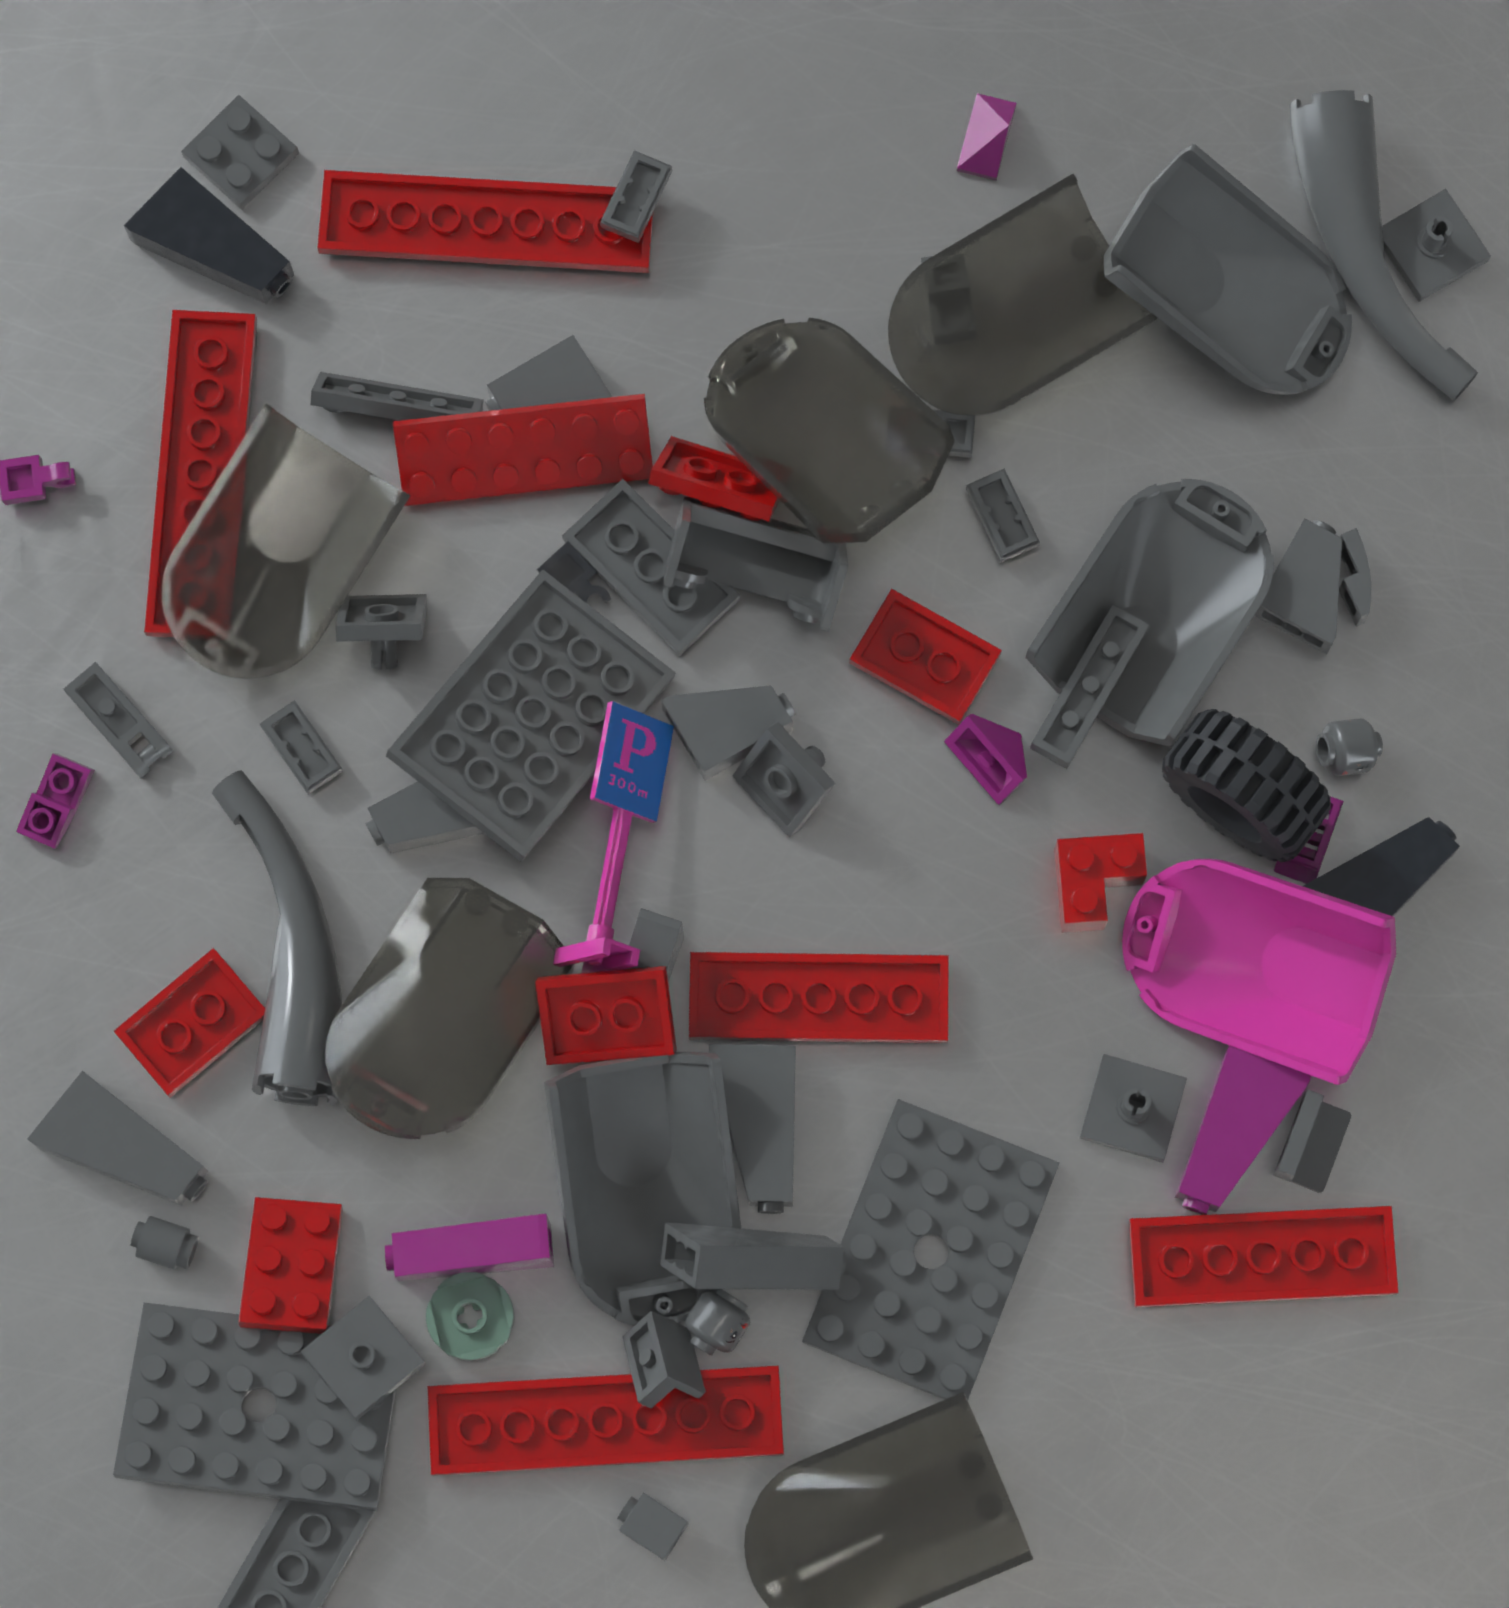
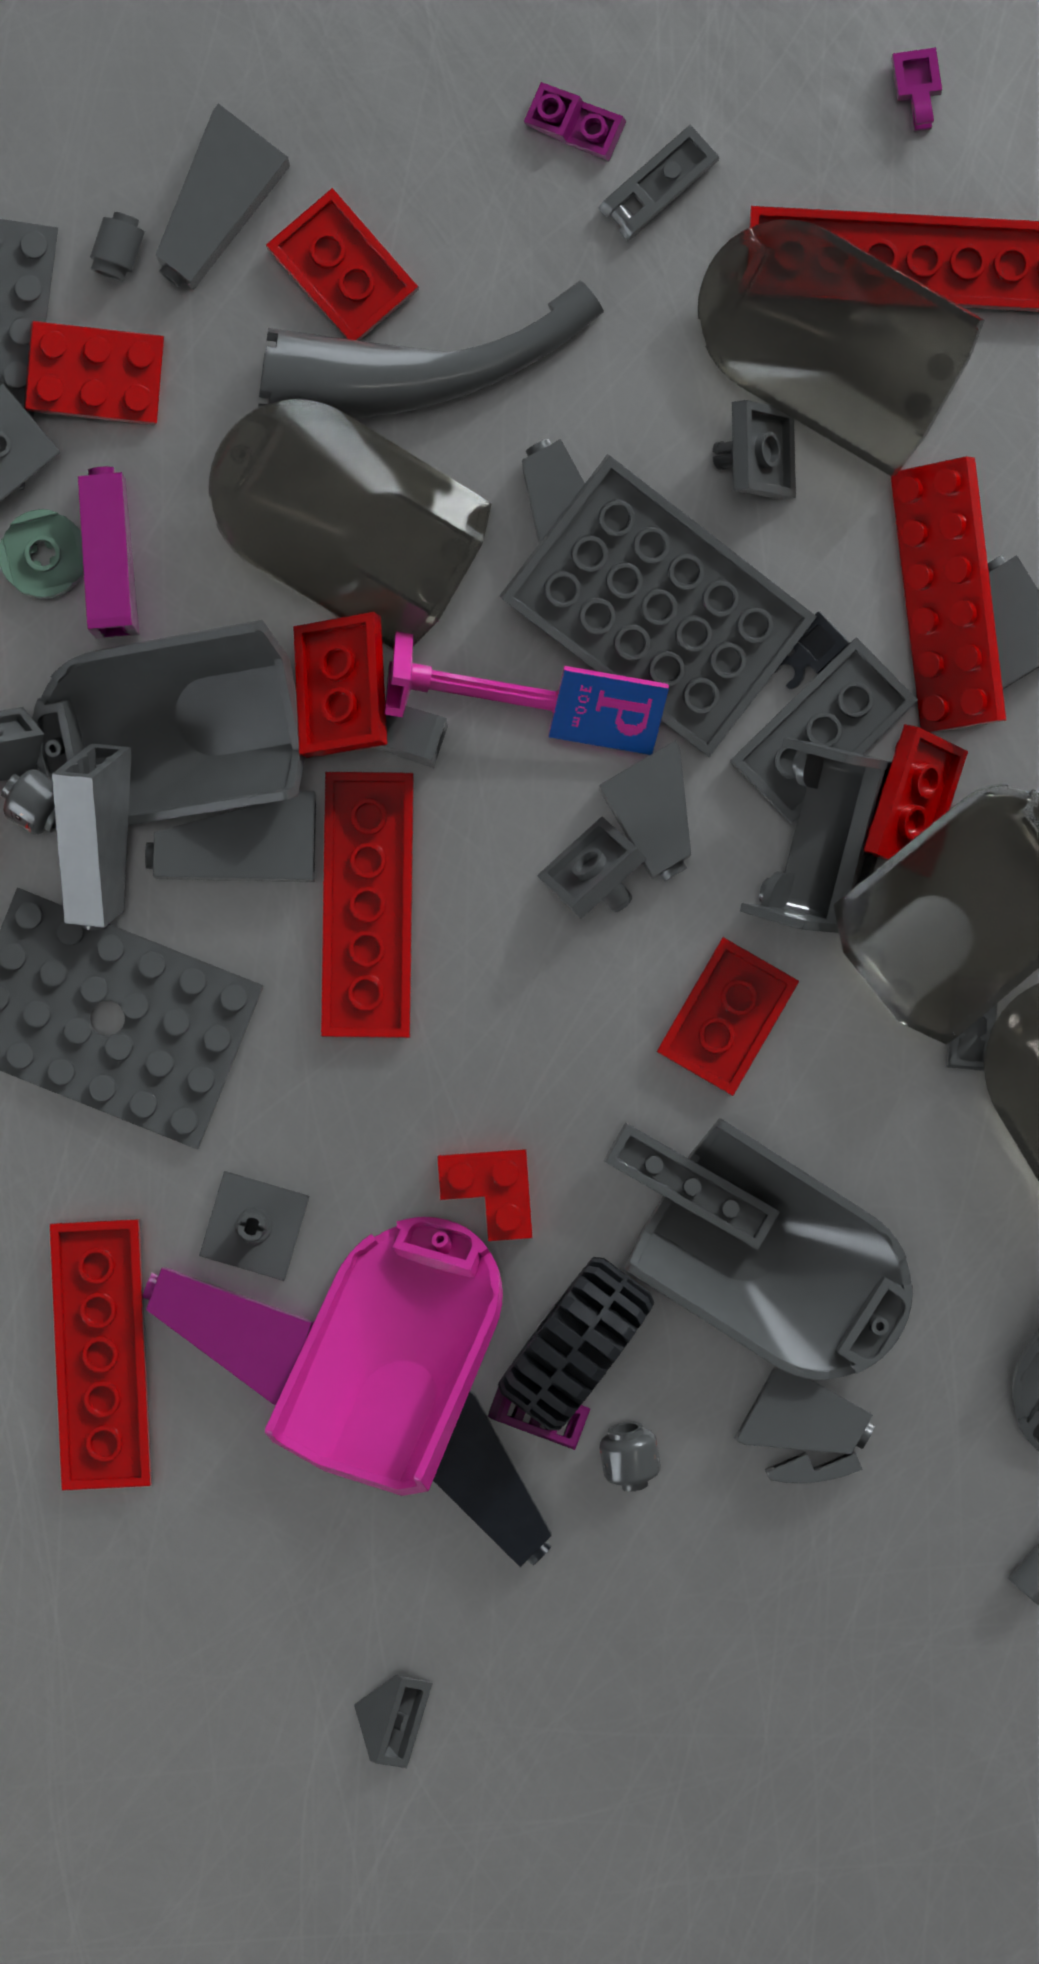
camera: 90 degrees right, 10 degrees up
dark grey plate [260,700,343,795] -> none
dark grey plate [310,372,484,420] -> none
magenta slope [944,714,1027,805] -> none
dark grey plate [966,468,1040,563] -> none
dark grey panel [1273,1089,1352,1193] -> none

